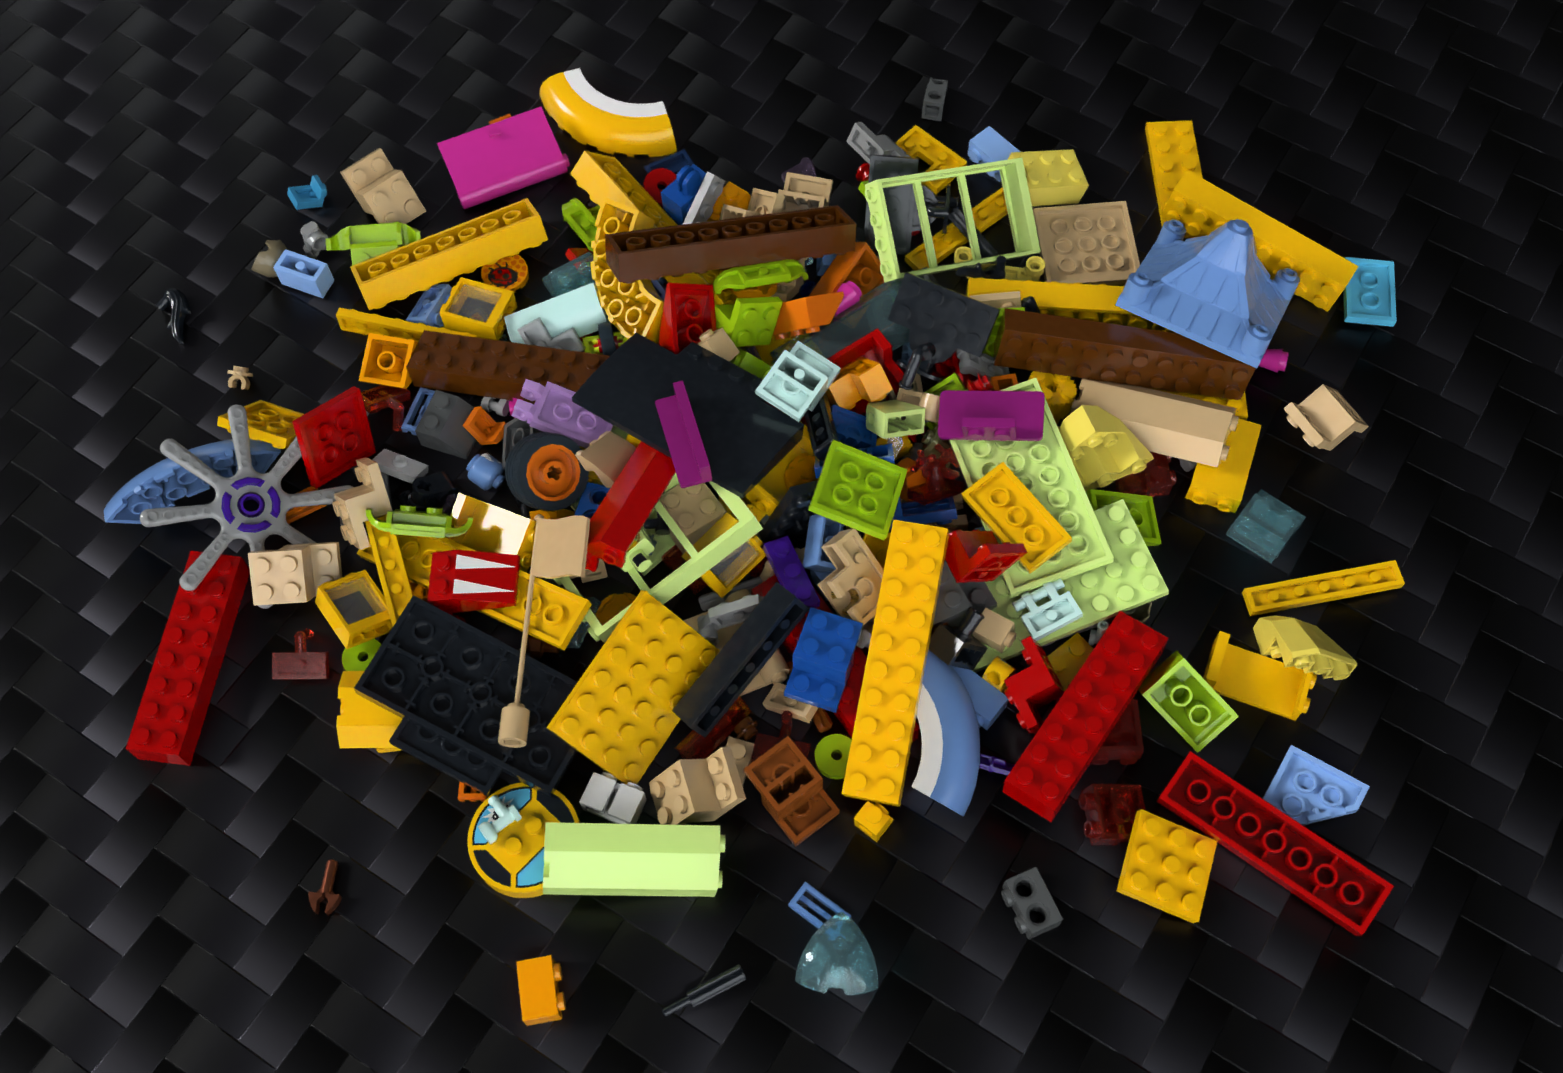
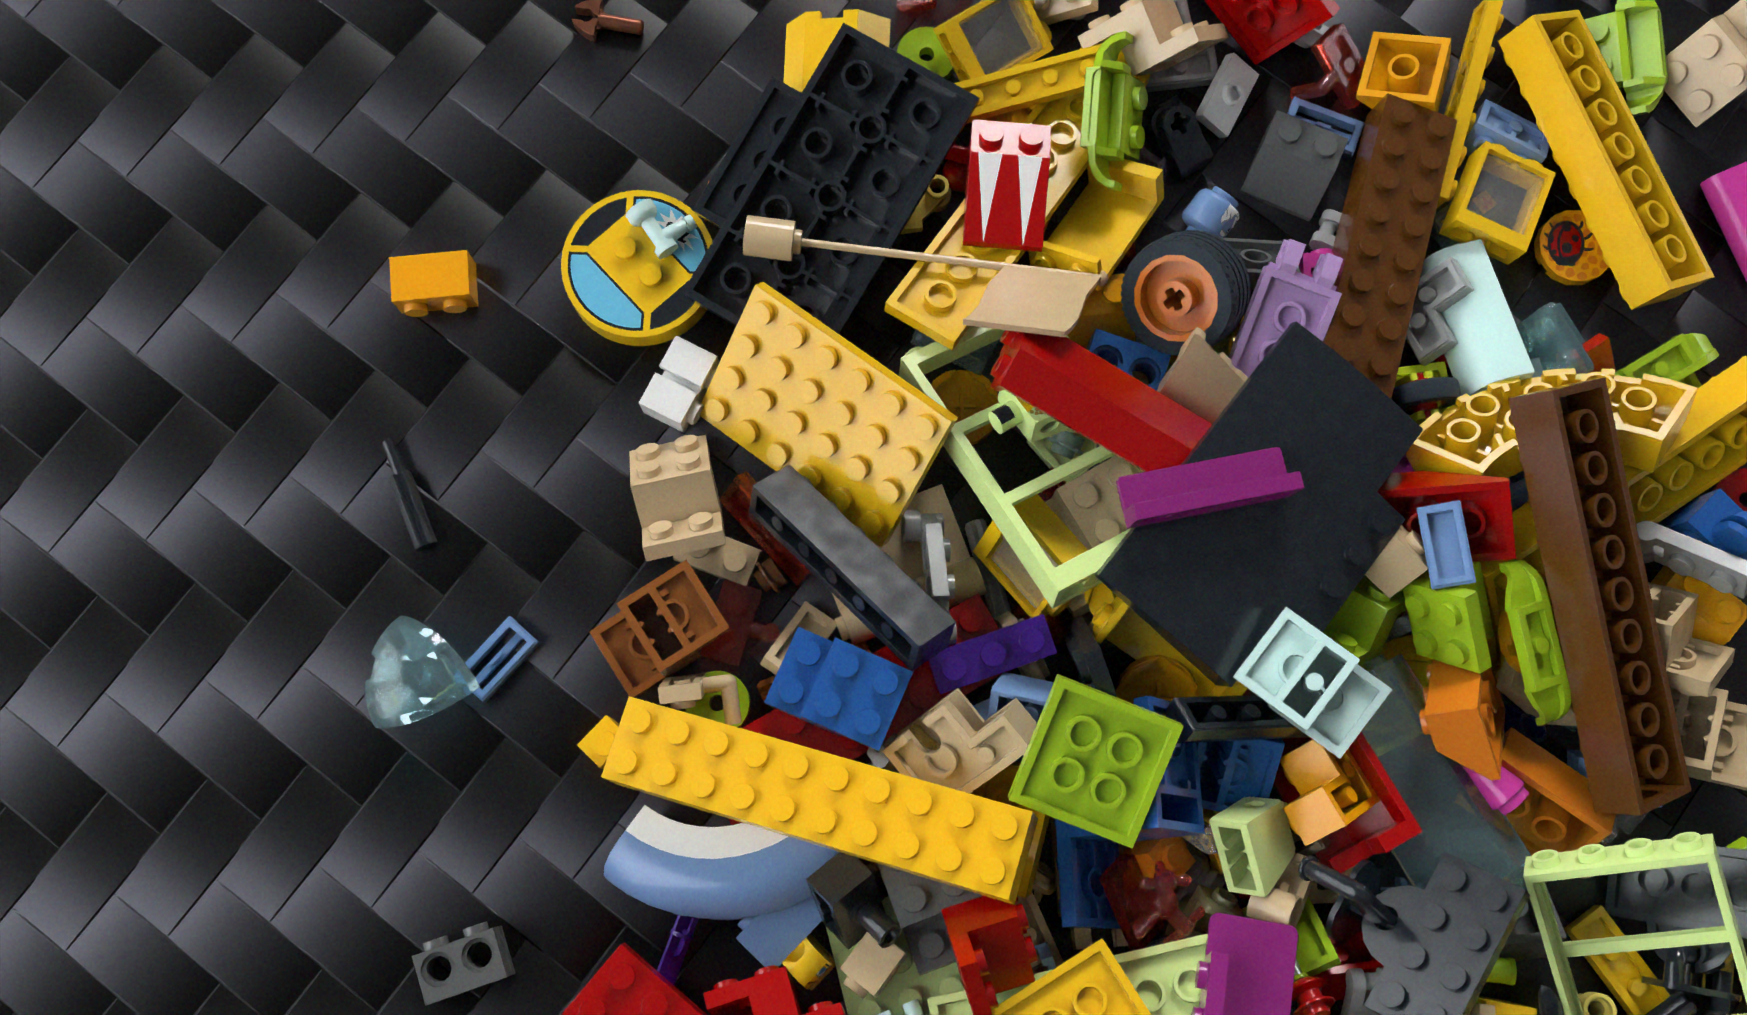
camera: 90 degrees right, 15 degrees up
orange bracket [463,406,506,445] -> none
yellowish green panel [543,822,725,897] -> none
none -> tan plate [658,673,741,725]
none -> medium blue tile [1416,500,1476,590]

